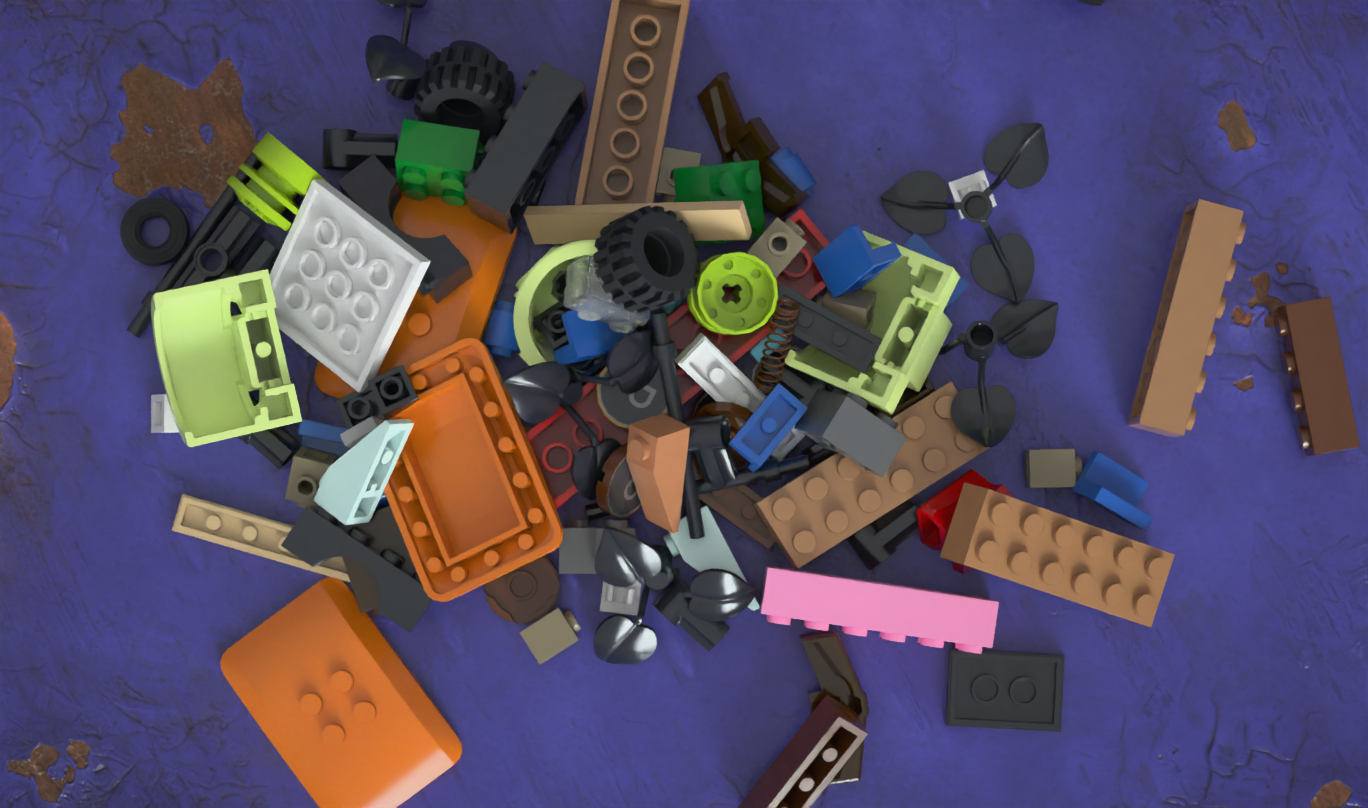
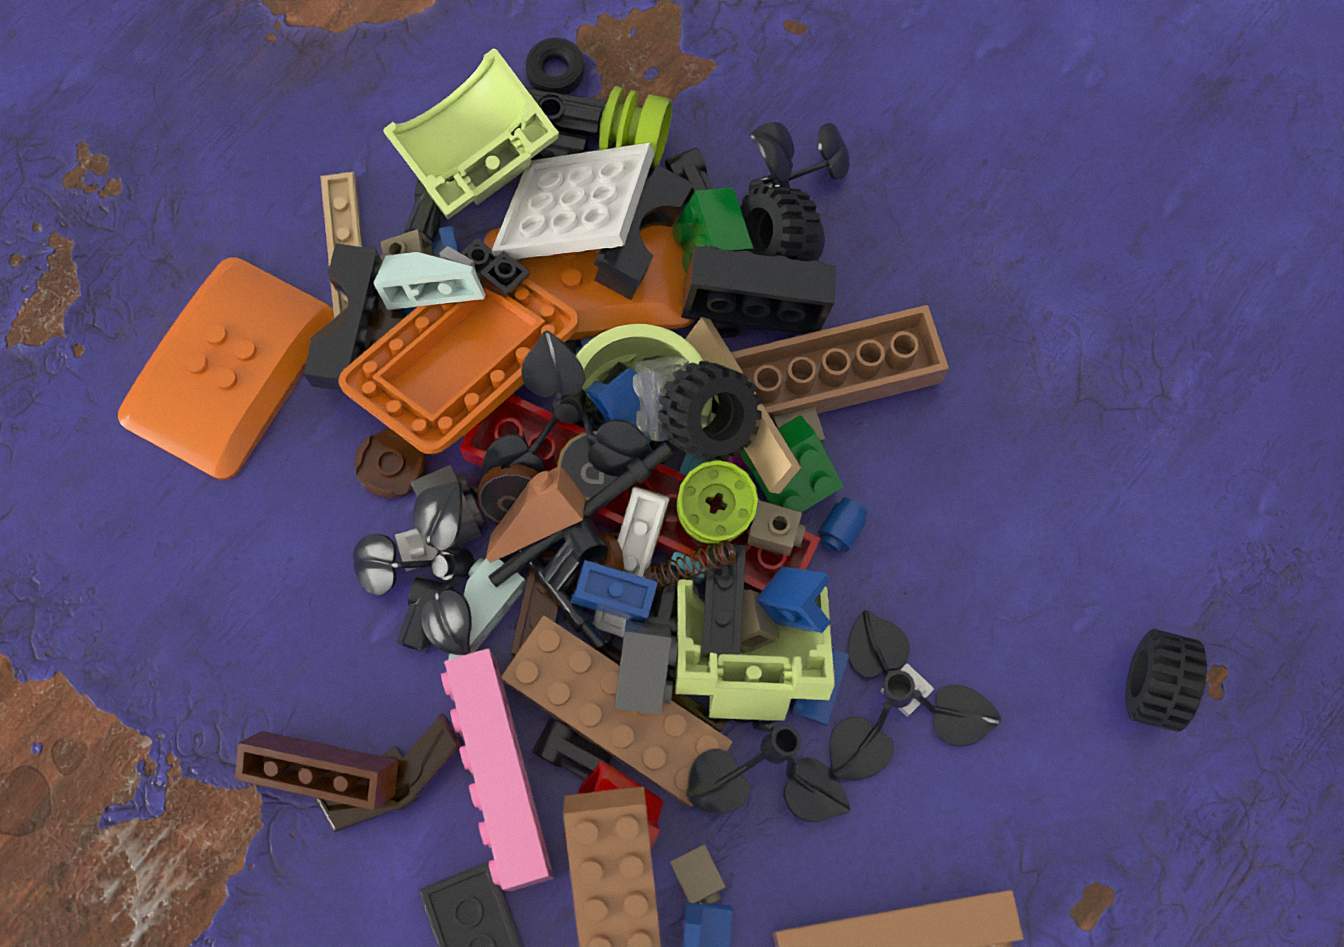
camera: 60 degrees right, 15 degrees down
dark tan brick [519,606,582,665] -> none
dark brown plate [697,72,809,218] -> none

